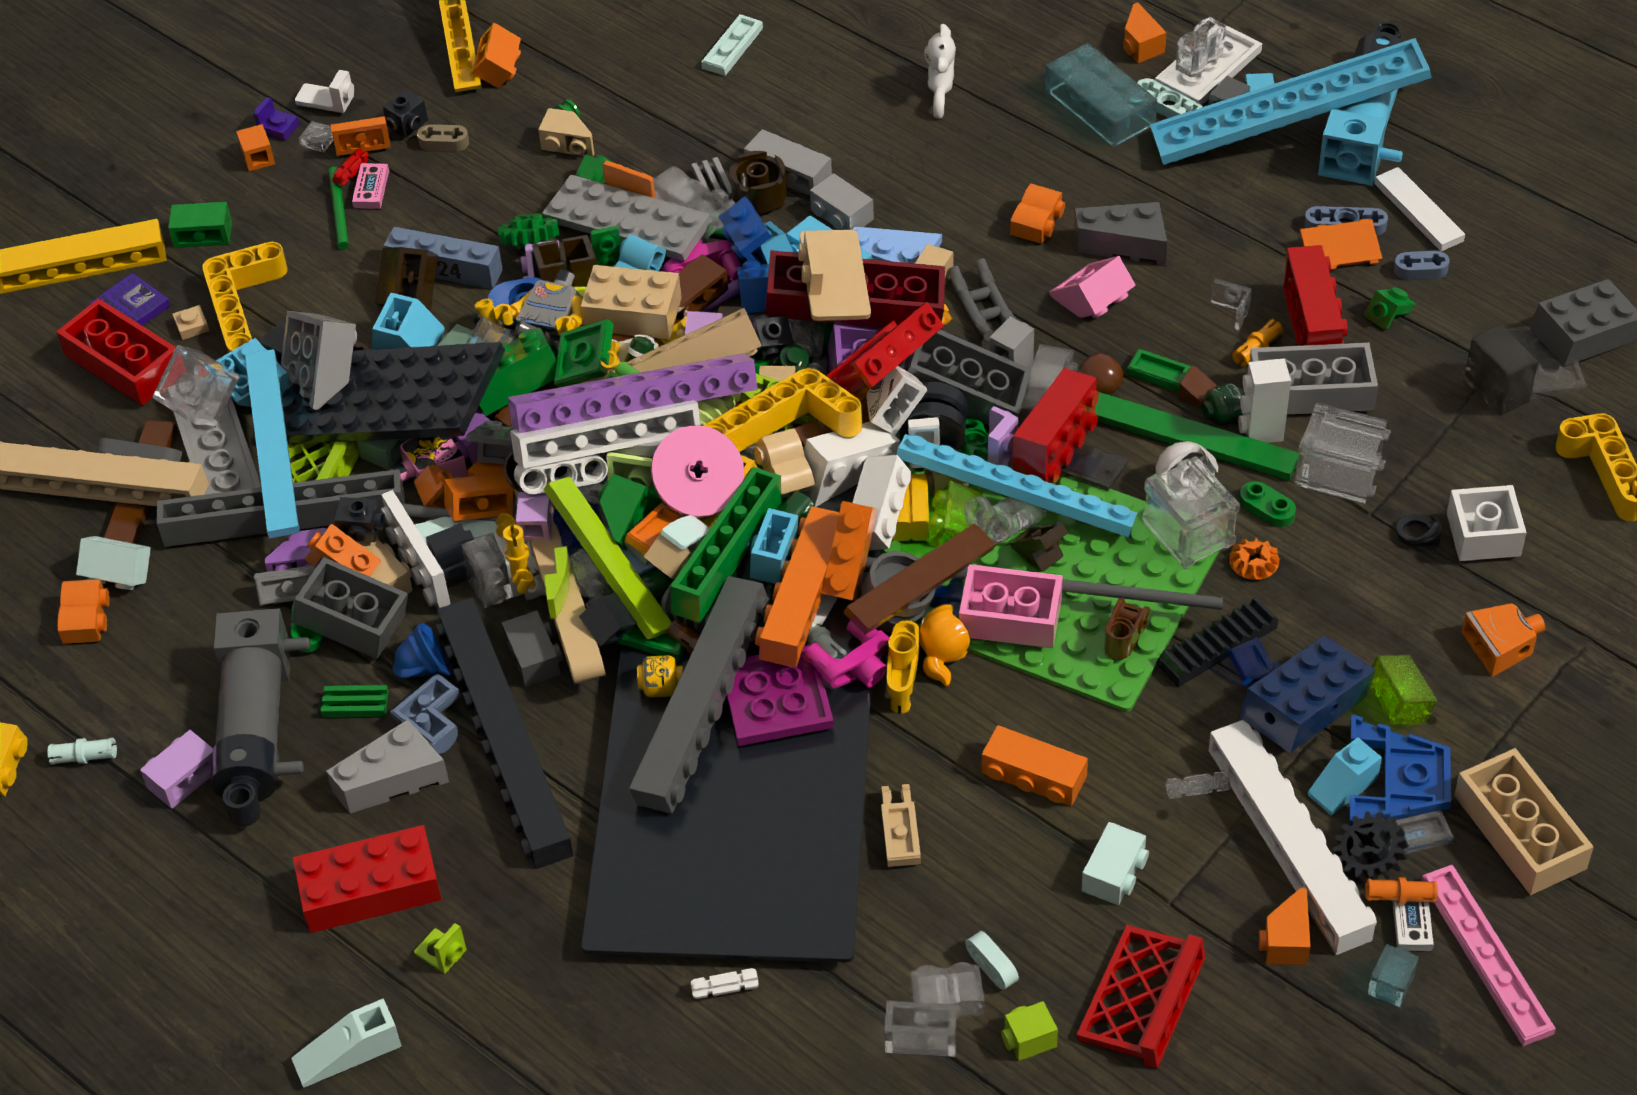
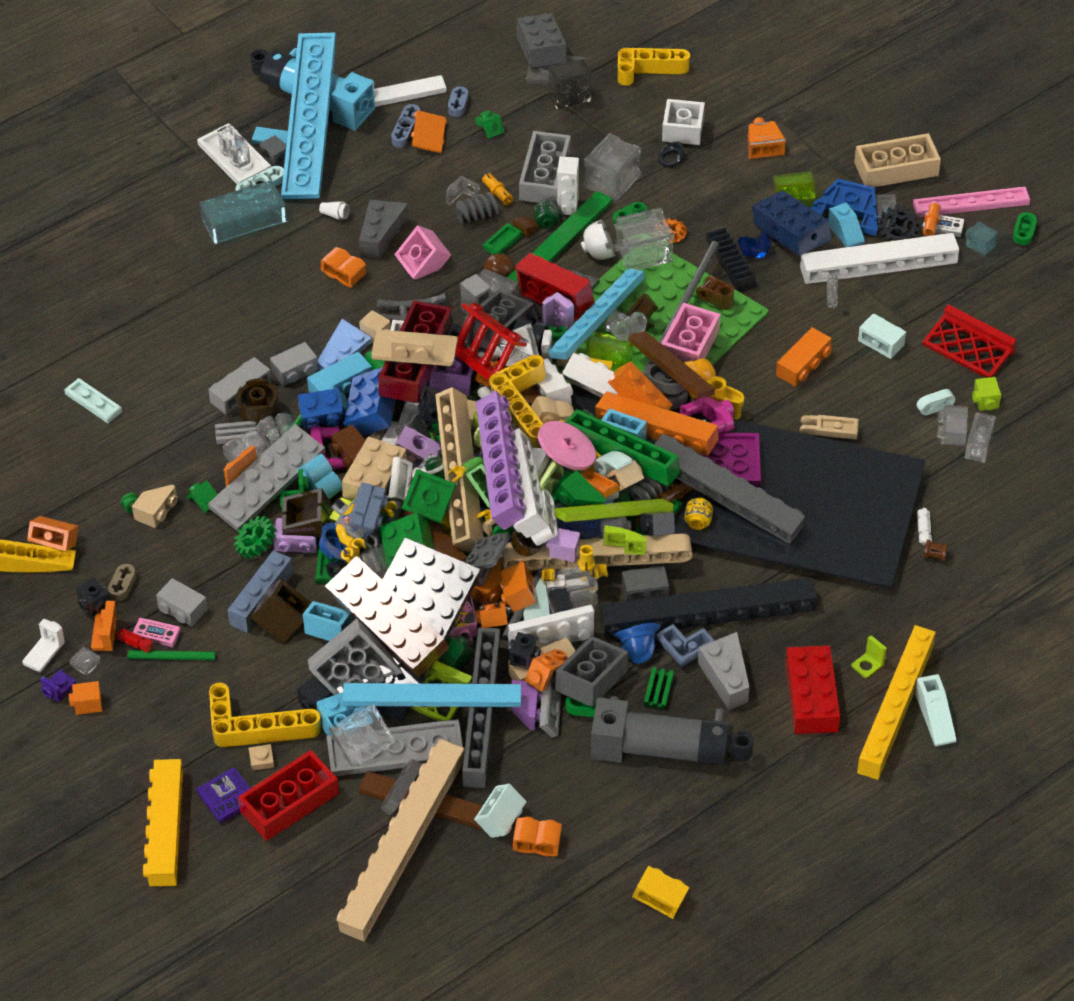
camera: 80 degrees left, 0 degrees up
light aqua pin [48,738,117,765] -> none
lavender brick [140,730,213,809] -> none
green brick [168,202,232,248] -> none
white animal [924,24,956,119] -> none
orange slope [1123,2,1167,64] -> none
orange slope [1259,888,1310,965] -> none
red brick [1282,245,1348,346] -> none
none -> light grey brick [156,578,208,627]
none -> white cone [319,201,350,220]
none -> brick [326,556,449,678]
none -> sand blue brick [348,482,388,532]
none -> white tile [388,457,413,503]
none -> dark green brick [438,635,475,671]
none -> dark grey piece [456,192,499,225]
none -> yellow brick [857,625,936,780]
none -> reddish brown bush [924,539,948,562]
none -> green plate [1013,212,1037,245]

